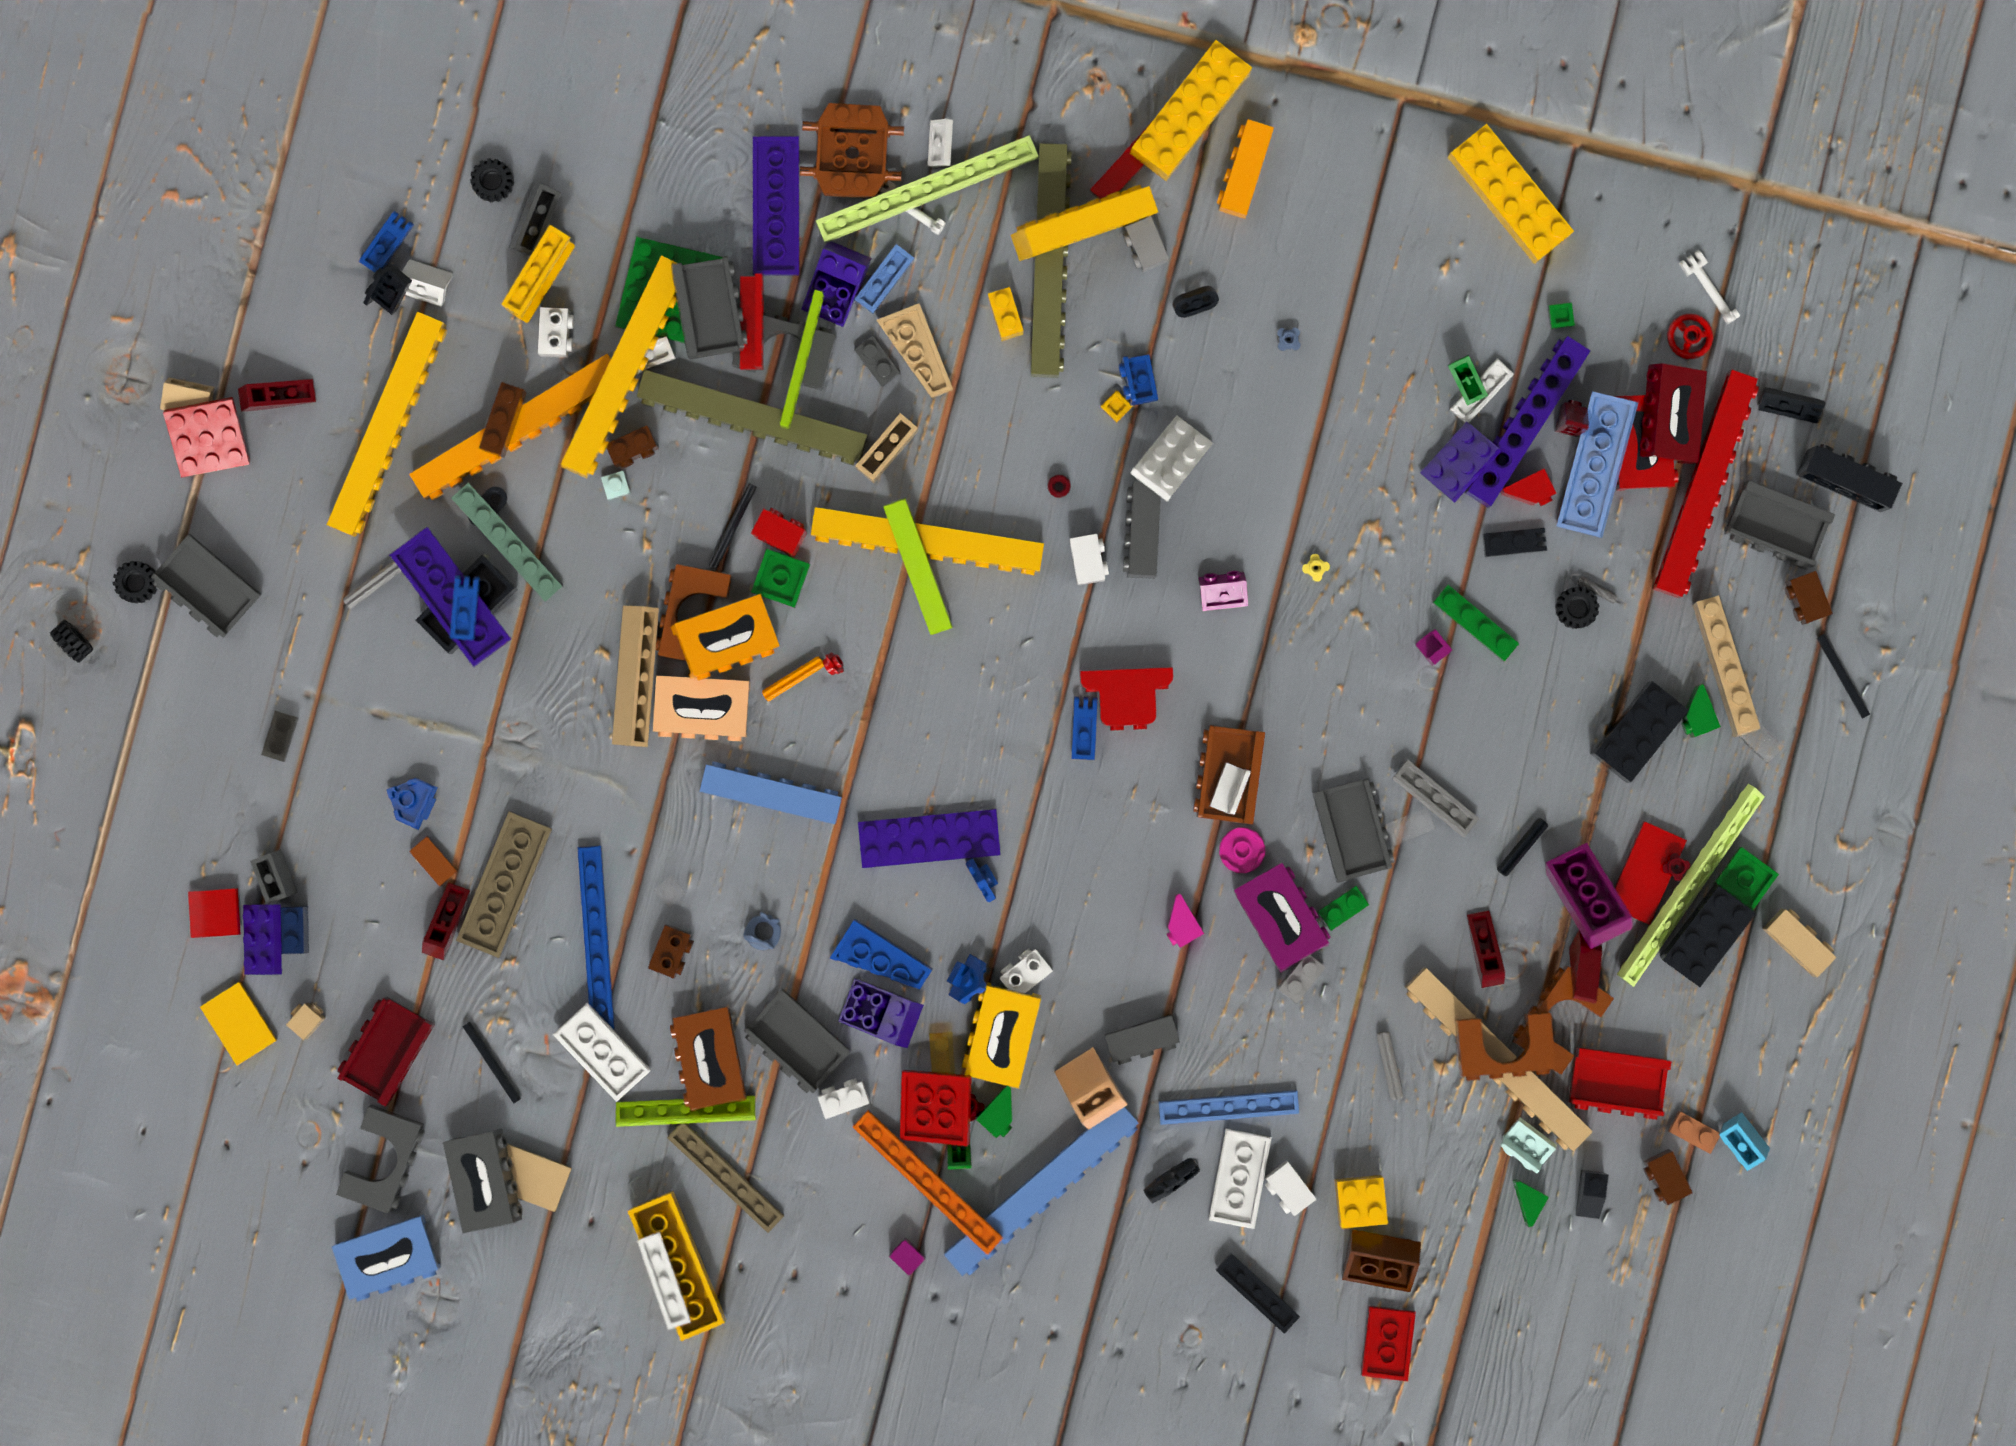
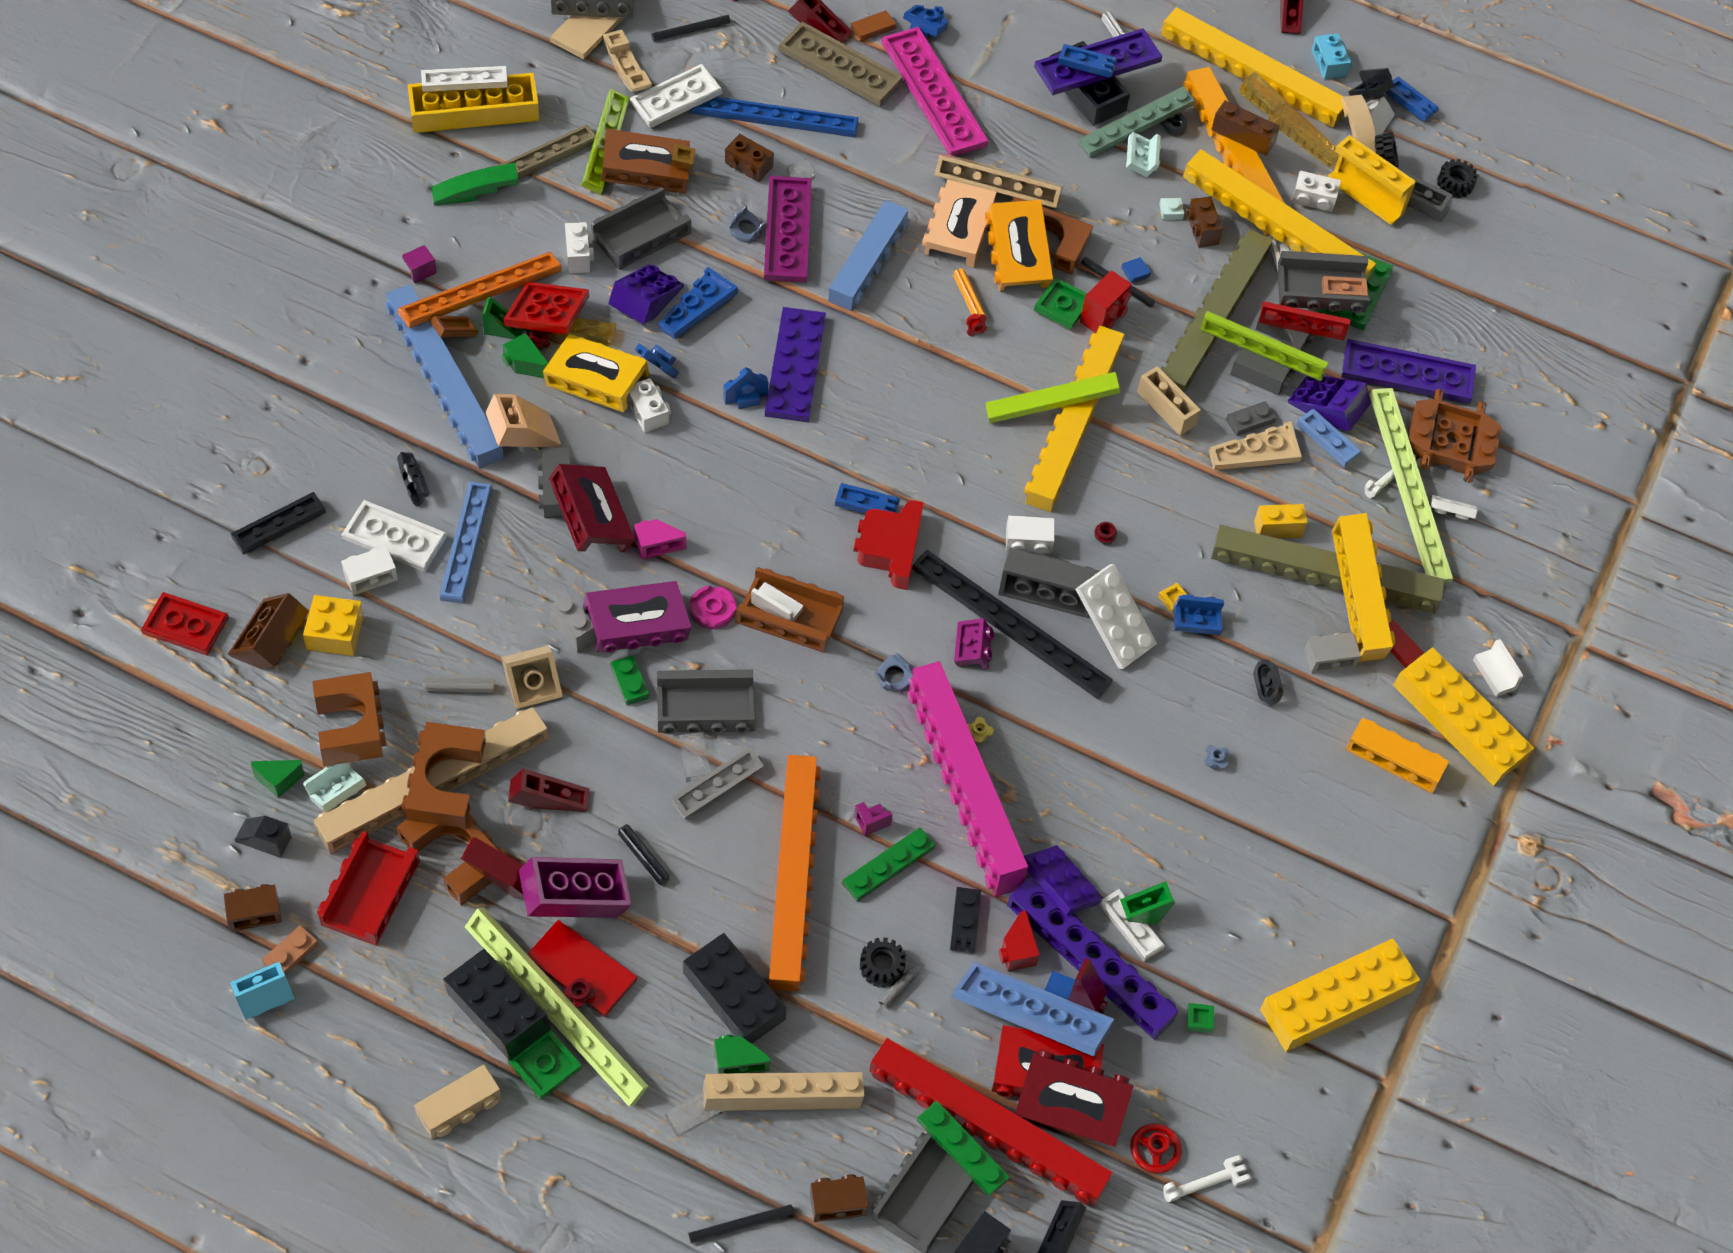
camera: 105 degrees right, 30 degrees down
none -> dark orange arch [313,672,387,766]
none -> dark orange tile [430,316,479,337]
none -> green slope [431,163,519,206]
none -> tan slope [501,645,563,709]
none -> dark red panel [549,464,635,553]
none -> tan slope [603,30,652,92]
none -> pearl gold plate [671,144,696,170]
none -> magenta plate [764,176,812,283]
none -> orange brick [769,755,821,992]
none -> sand blue piece [875,653,913,692]
none -> dark pink plate [881,27,988,156]
none -> dark pink brick [907,661,1028,897]
none -> black plate [912,550,1113,699]
none -> green plate [917,1101,1009,1197]
none -> blue tile [1045,971,1075,1000]
none -> blue tile [1121,257,1151,283]
none -> light aqua bracket [1126,132,1161,177]
none -> clear yellow slope [1239,72,1339,168]
none -> medium azure brick [1312,33,1352,80]
none -> nougat plate [1321,276,1368,297]
none -> tan slope [1341,95,1376,153]
none -> black tyre [1375,132,1399,168]
none -> white panel [1473,639,1523,697]

